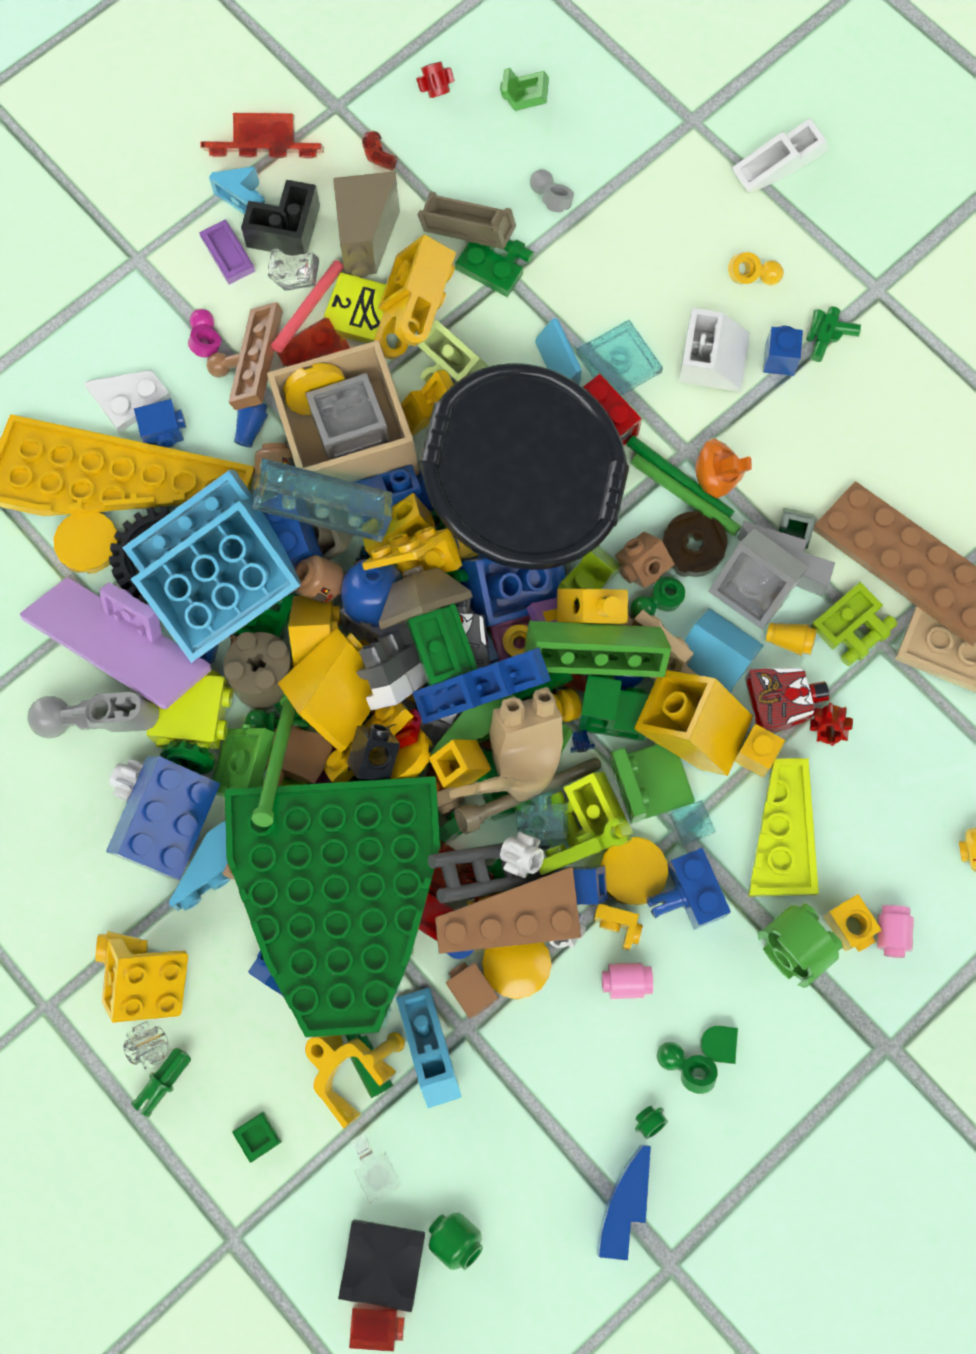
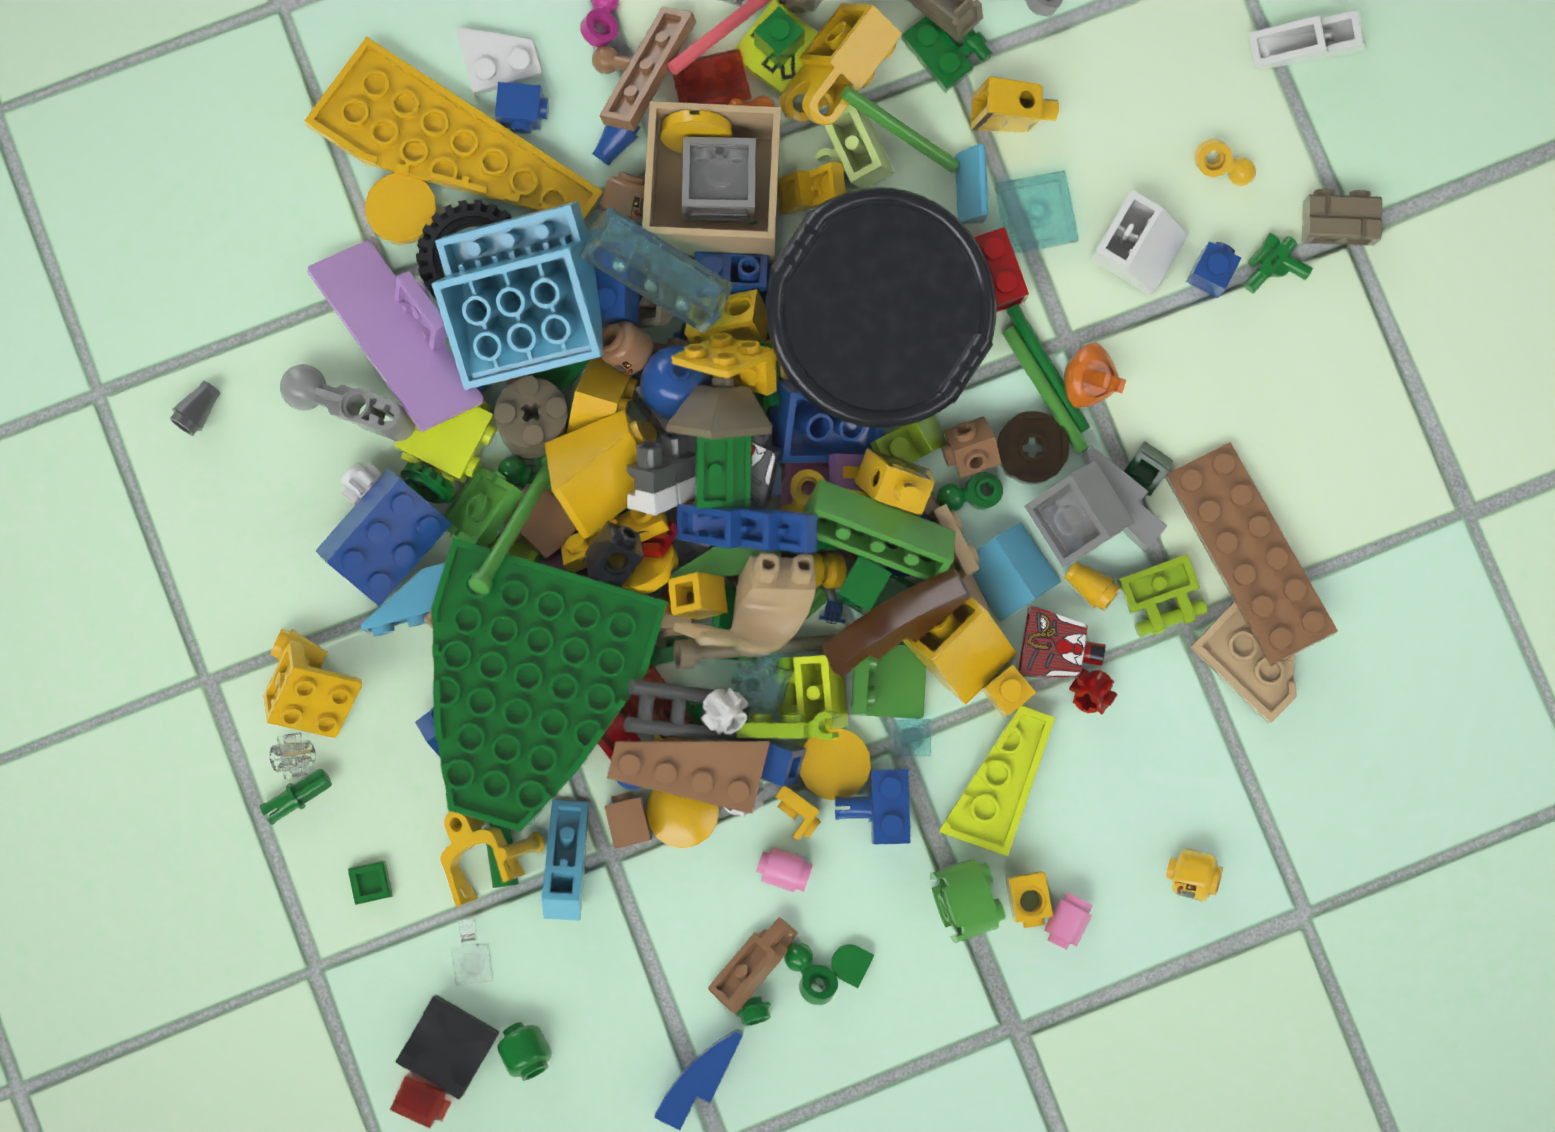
camera: 15 degrees right, 10 degrees up
none -> medium nougat hinge [708,917,798,1015]
none -> green brick [754,6,805,69]
none -> reddish brown slope [821,569,971,678]
none -> bright green bar [840,86,959,173]
none -> yellow torso [971,77,1059,133]
none -> dark tan brick [1302,189,1382,246]

